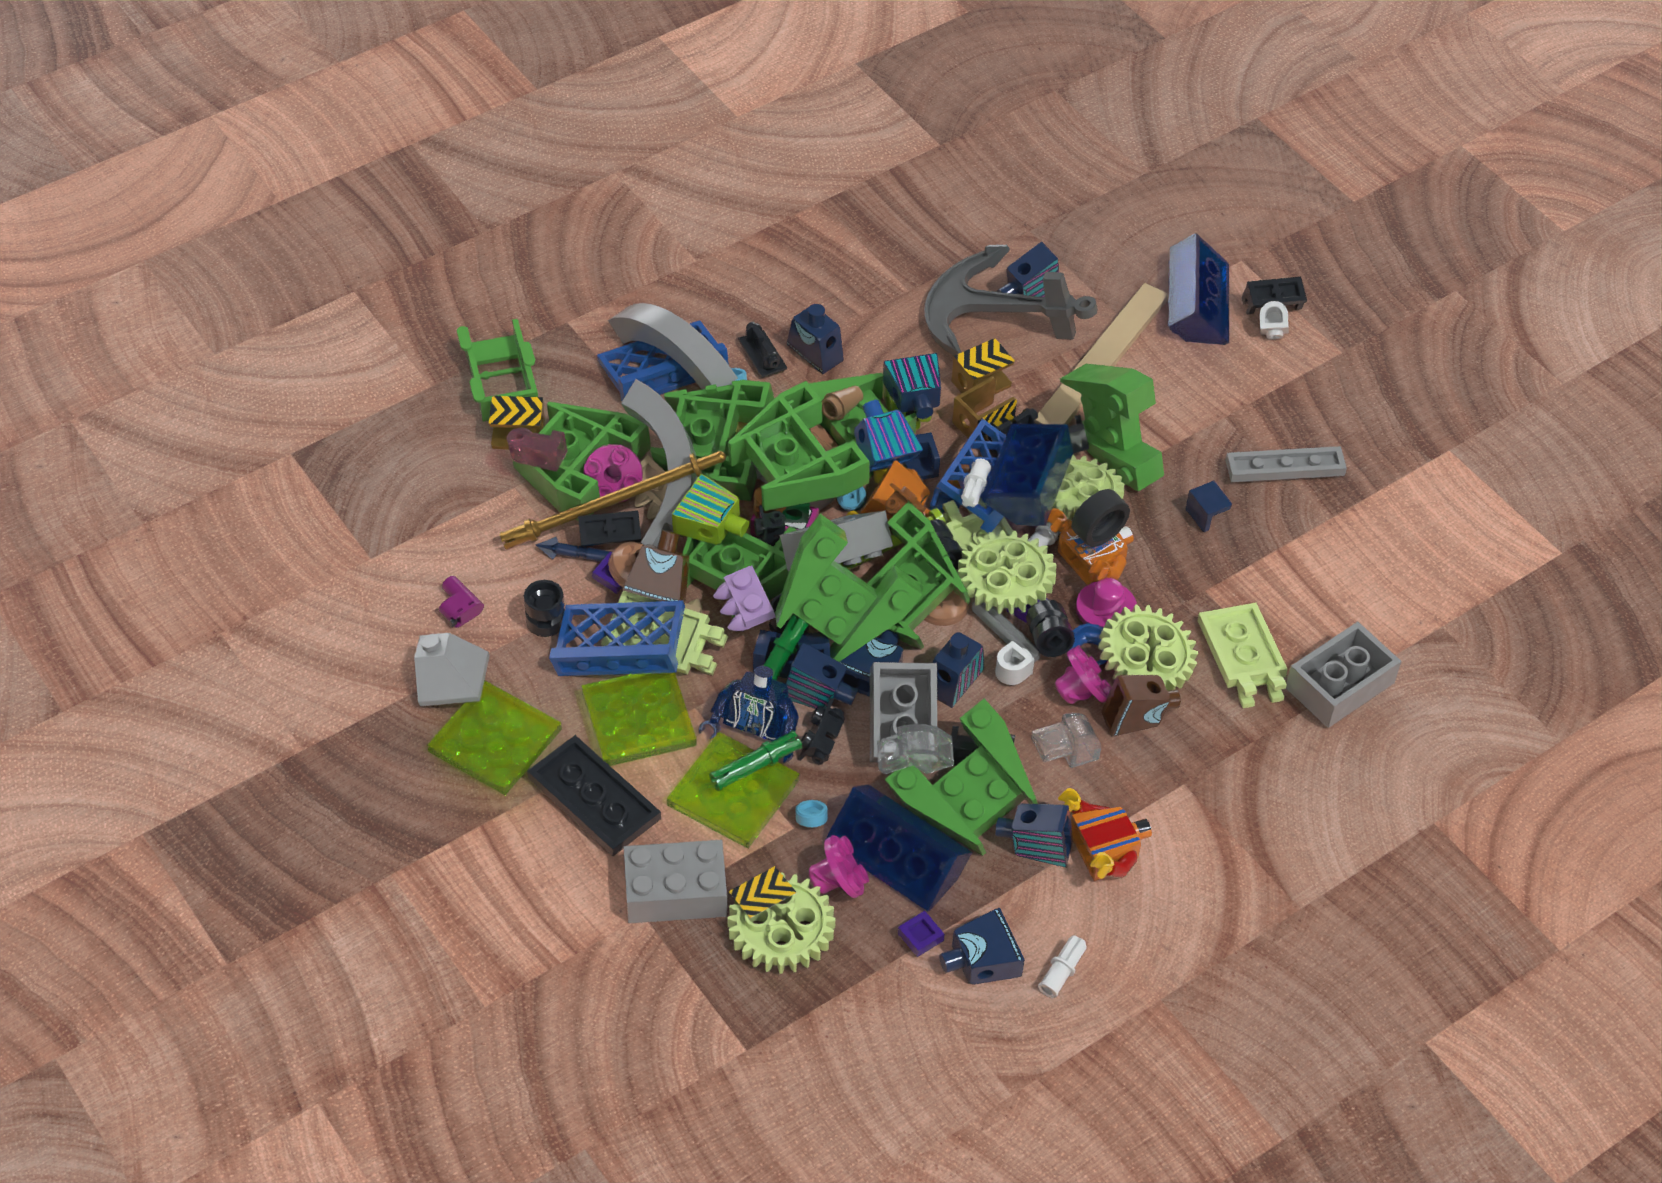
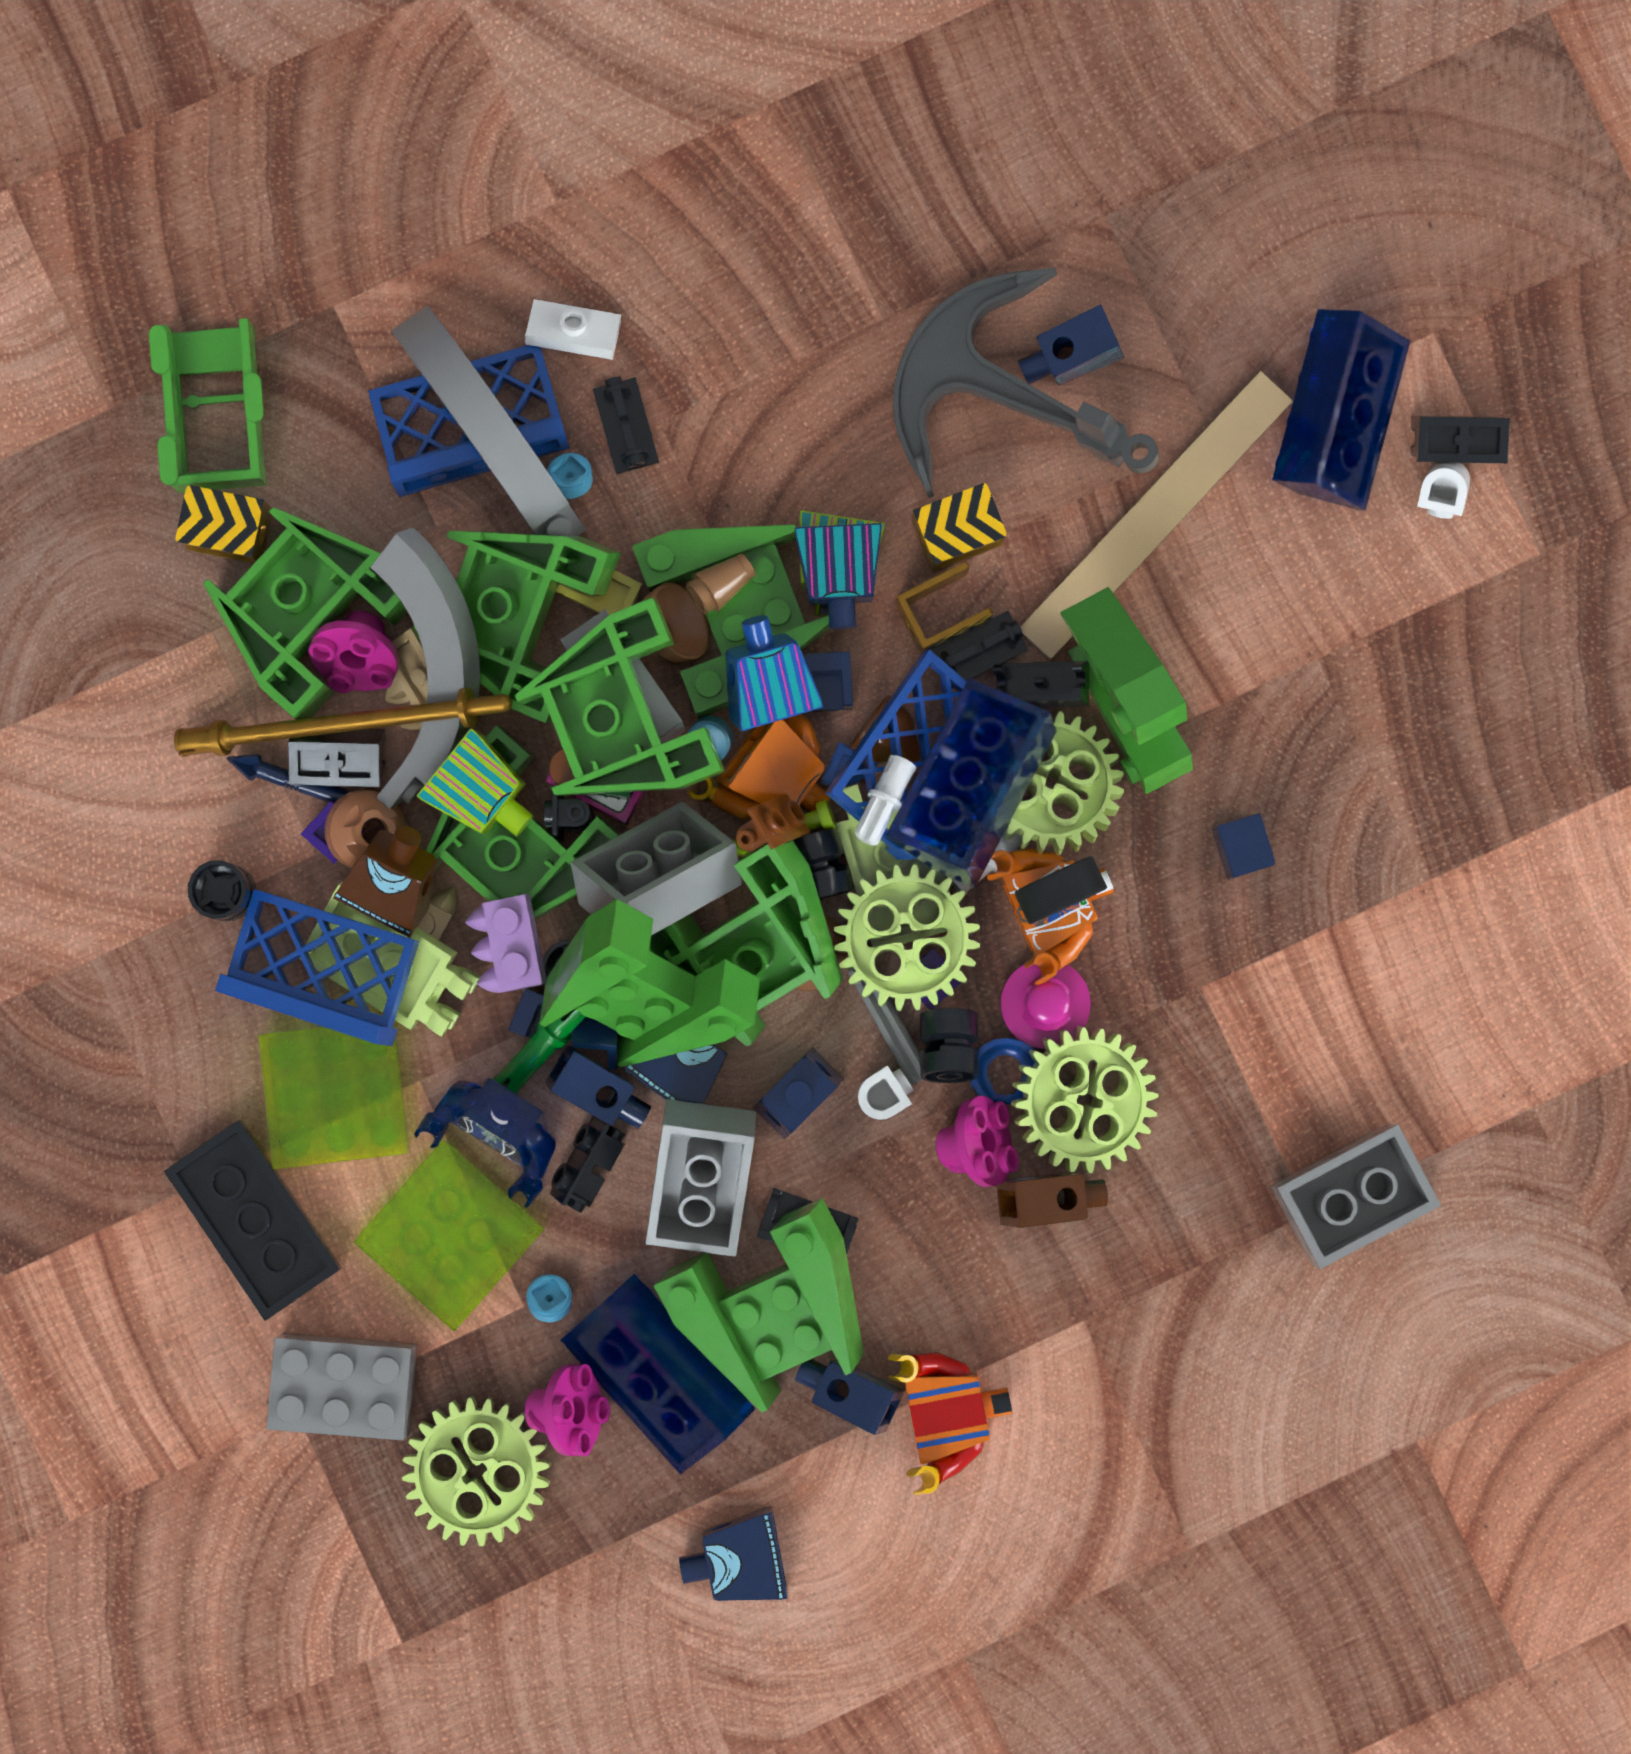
camera: 10 degrees right, 35 degrees up
light grey slope [414,633,490,706] -> none
clear neon green plate [427,680,562,796] -> none
magenta piece [439,575,484,628] -> none
clear pink leg [507,428,568,471] -> none
green pin [709,730,802,791] -> none
sticker [728,866,797,918] -> none
dark blue torso [787,304,844,374] -> none
clear brick [877,724,954,774] -> none
dark purple plate [898,911,945,957] -> none
clear brick [1031,713,1101,768] -> none
white axle [1038,935,1087,998] -> none
yellowish green tile [1198,603,1288,708] -> none
light grey plate [1225,446,1347,482] -> none
none -> white plate [525,299,621,360]

